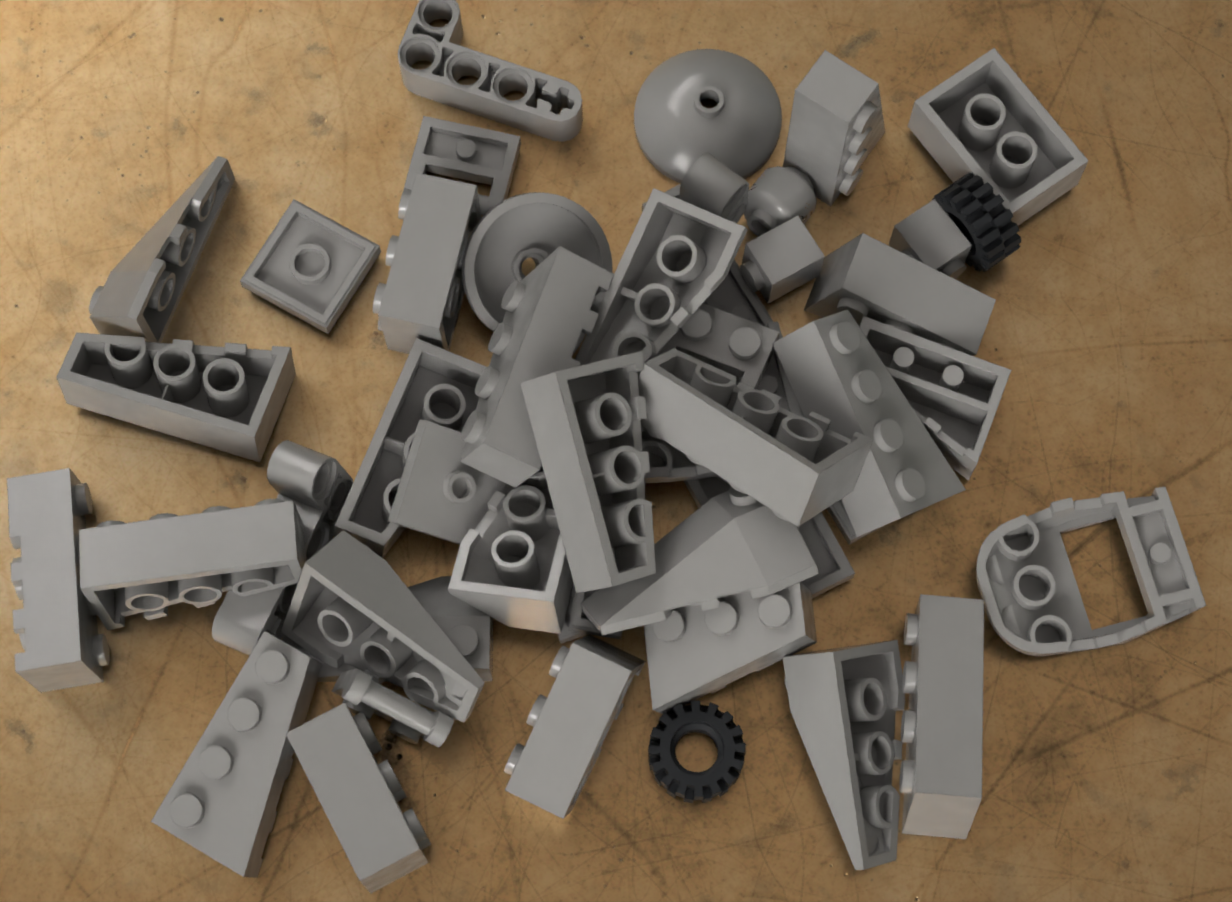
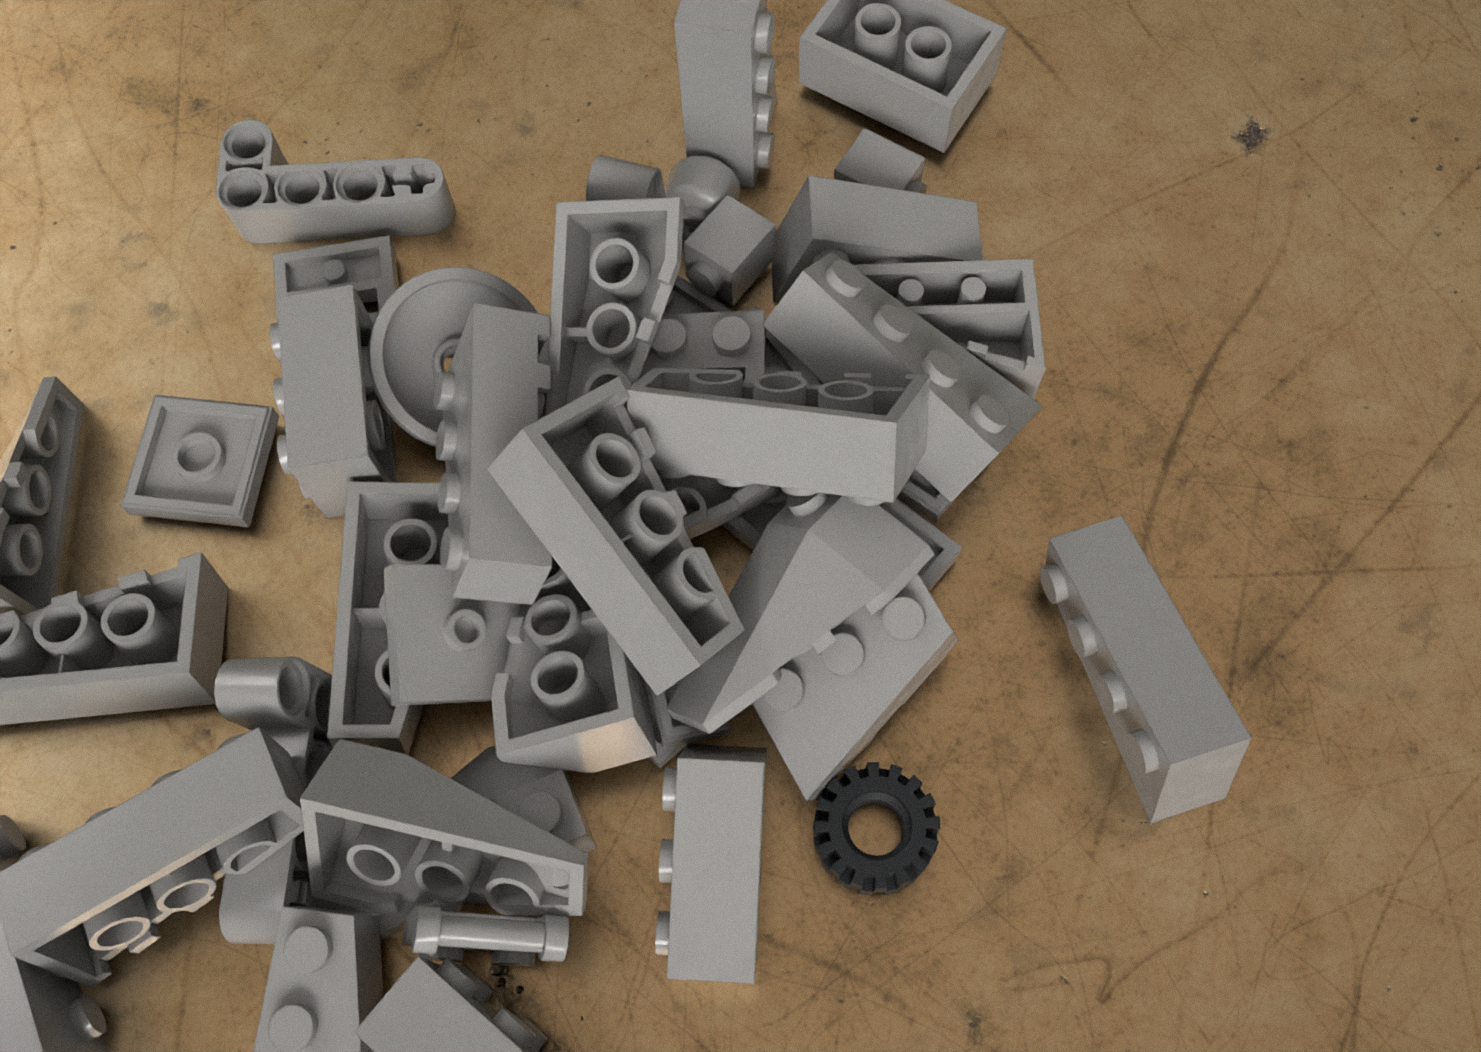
camera: 20 degrees left, 5 degrees down
light grey dish [634,49,782,183] -> none
light grey wedge [783,640,905,870] -> none
black tyre [932,173,1021,272] -> none
light grey slope [976,487,1207,656] -> none

